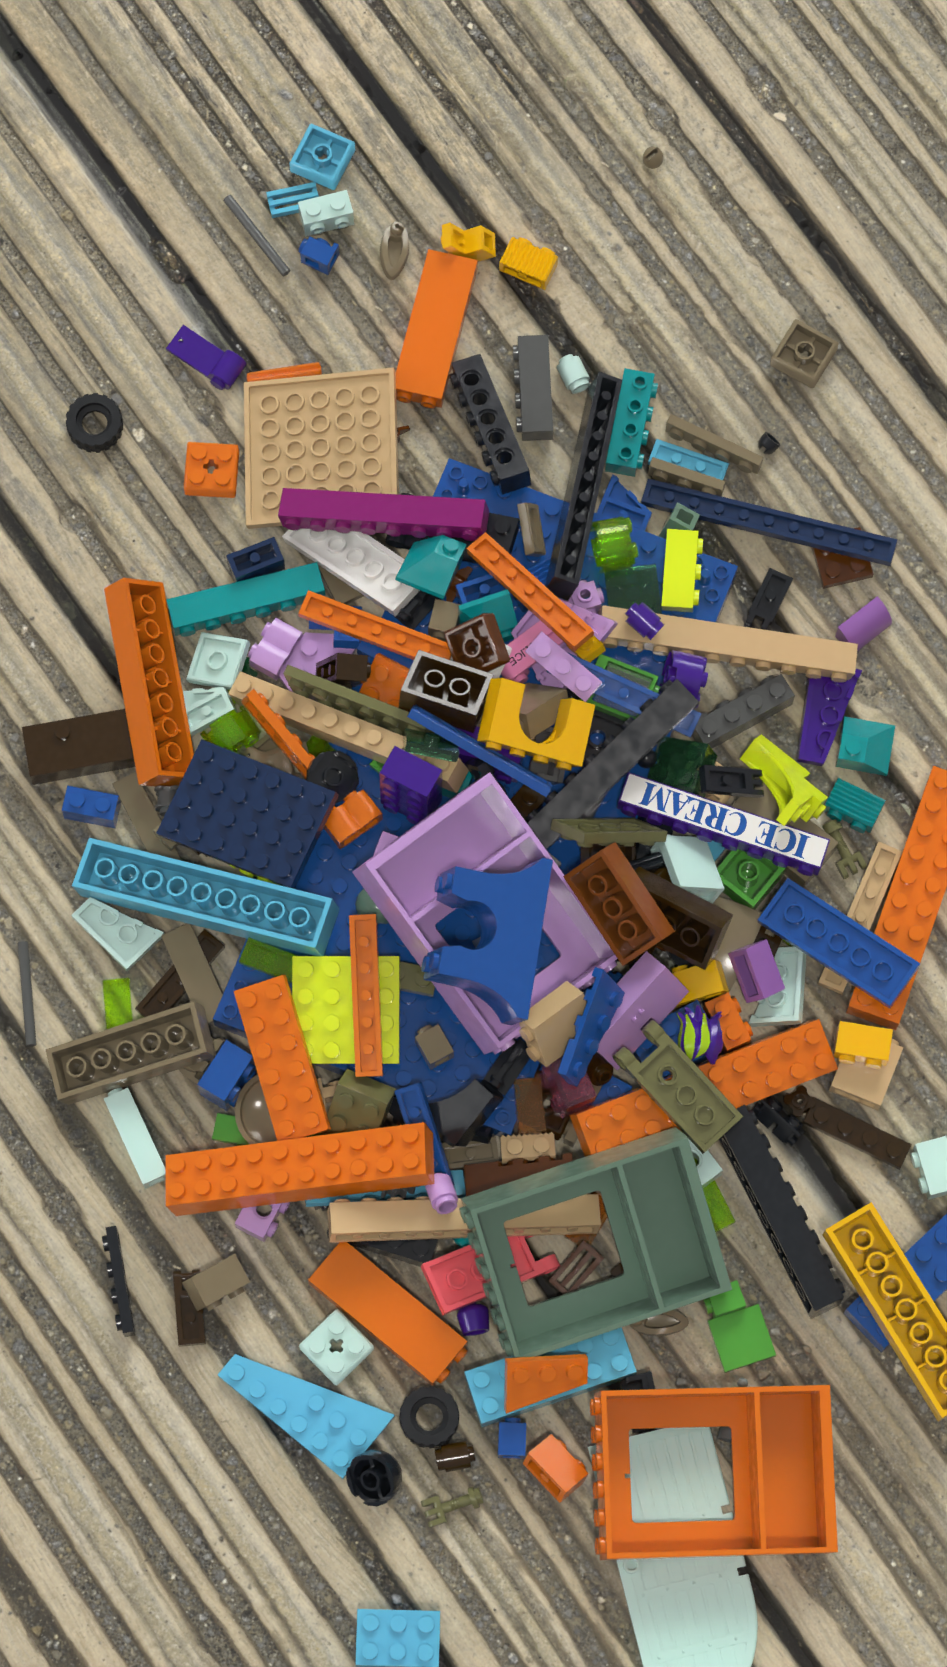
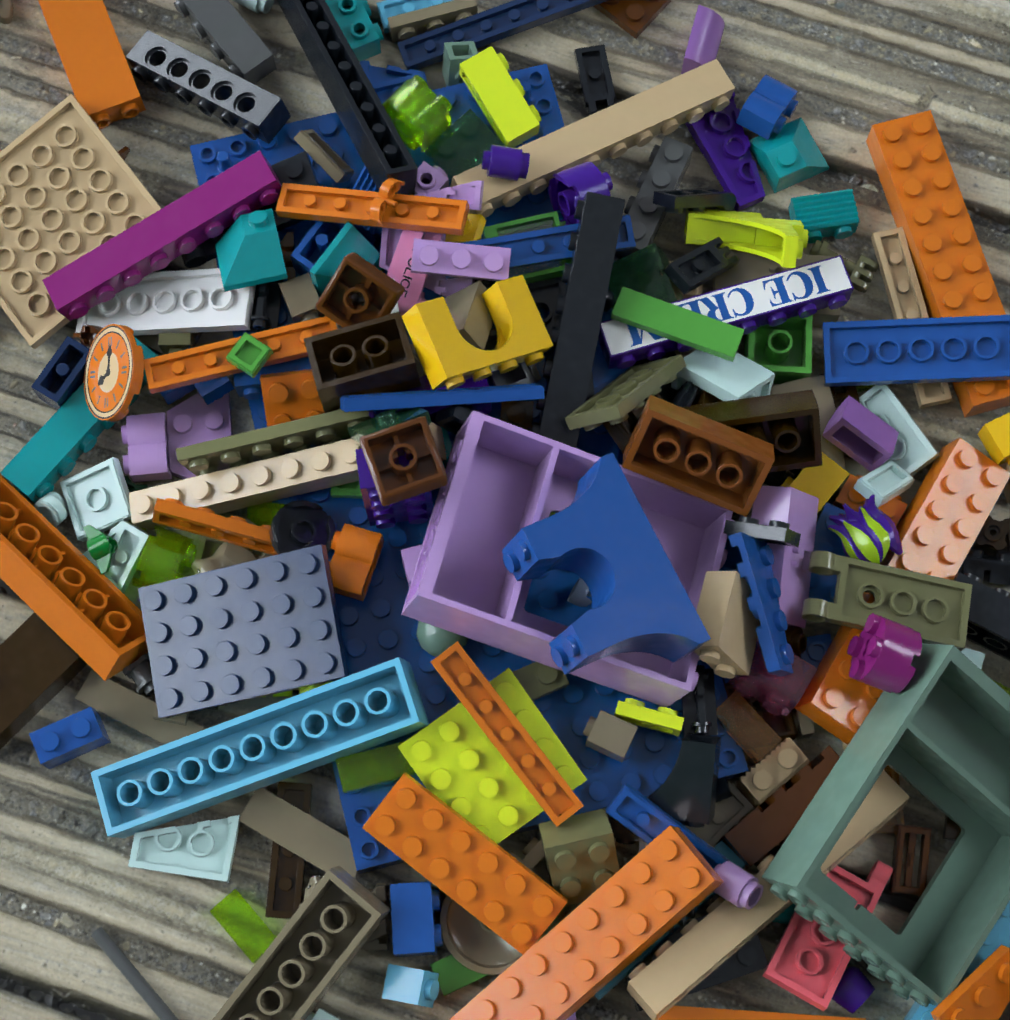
camera: 35 degrees left, 0 degrees up
dark brown brick [315,653,371,689] -> none
none -> light aqua tile [34,492,69,527]
none -> reddish brown piece [73,325,103,347]
none -> green piece [83,525,118,574]
none -> orange tile [84,324,144,422]
none -> olive tile [159,332,196,354]
none -> bright green tile [226,332,273,378]
none -> reddish brown brick [359,416,448,506]
none -> orange piece [369,178,405,225]
none -> medium azure brick [382,964,439,1008]
none -> bright green tile [611,287,744,362]
none -> neon yellow plate [614,698,684,736]
none -> black plate [653,188,736,214]
none -> black plate [724,516,801,547]
none -> blue brick [736,74,799,140]
none -> magenta brick [847,613,922,694]
none -> light aqua tile [853,460,915,508]

